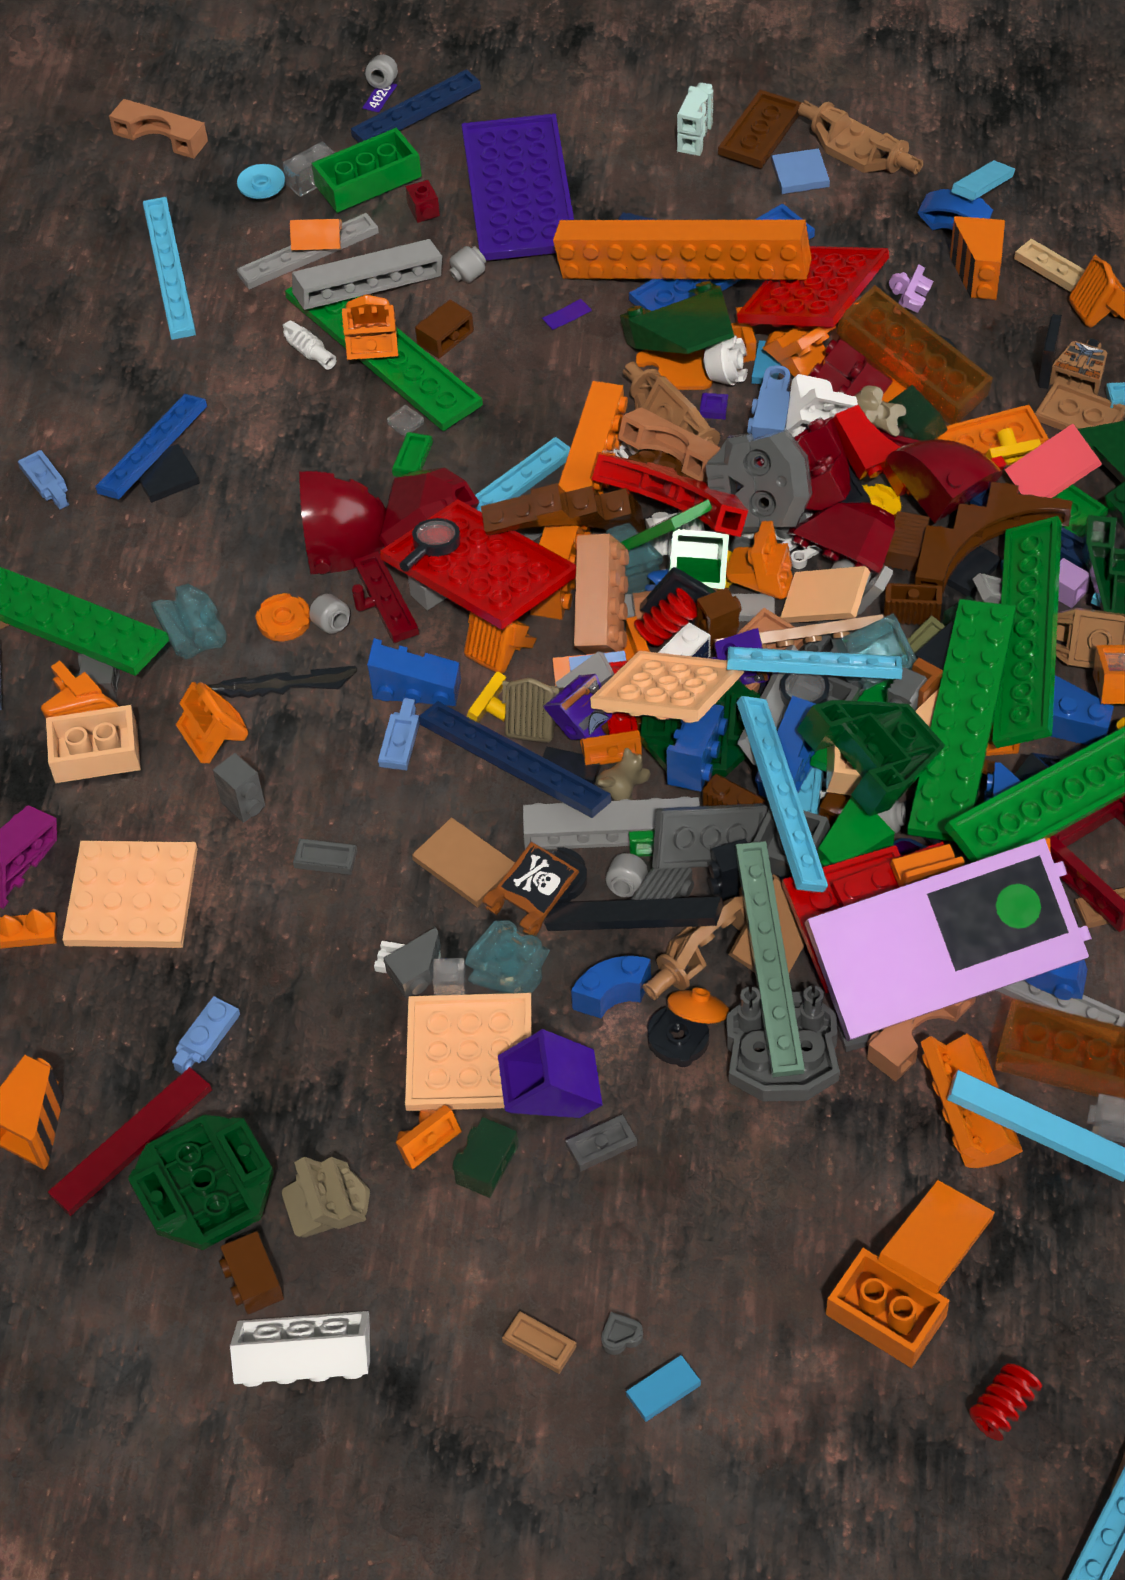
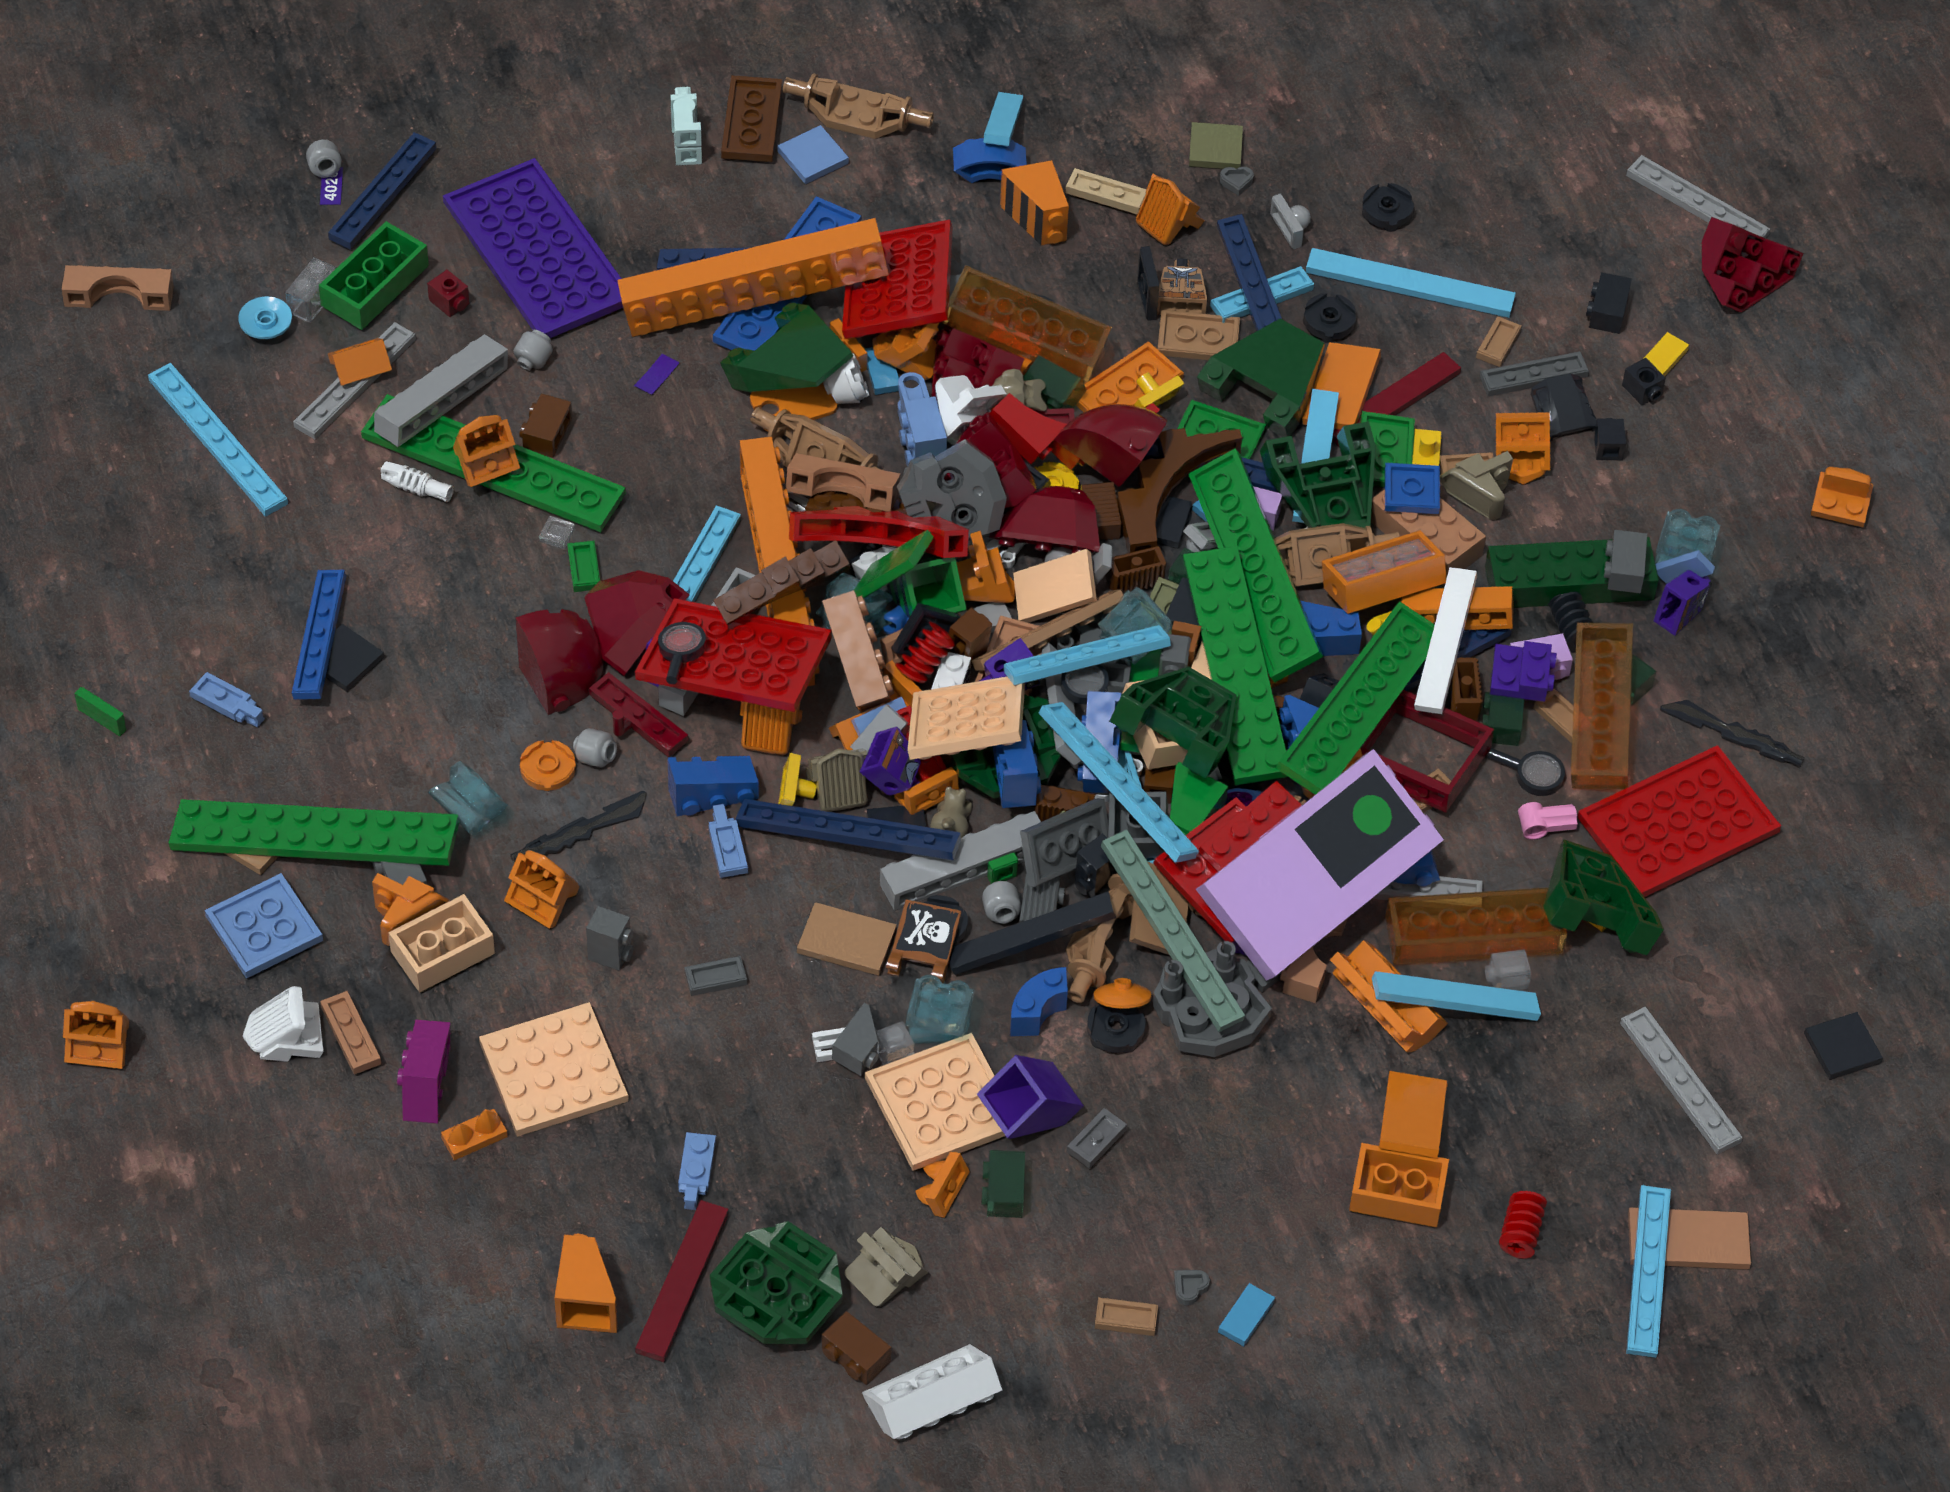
camera: 30 degrees left, 0 degrees up
dark purple tile [700,393,728,420] -> none
lavender hips [889,265,934,313] -> none
orange panel [890,844,965,888] -> none
coral tile [1004,424,1102,498] -> none

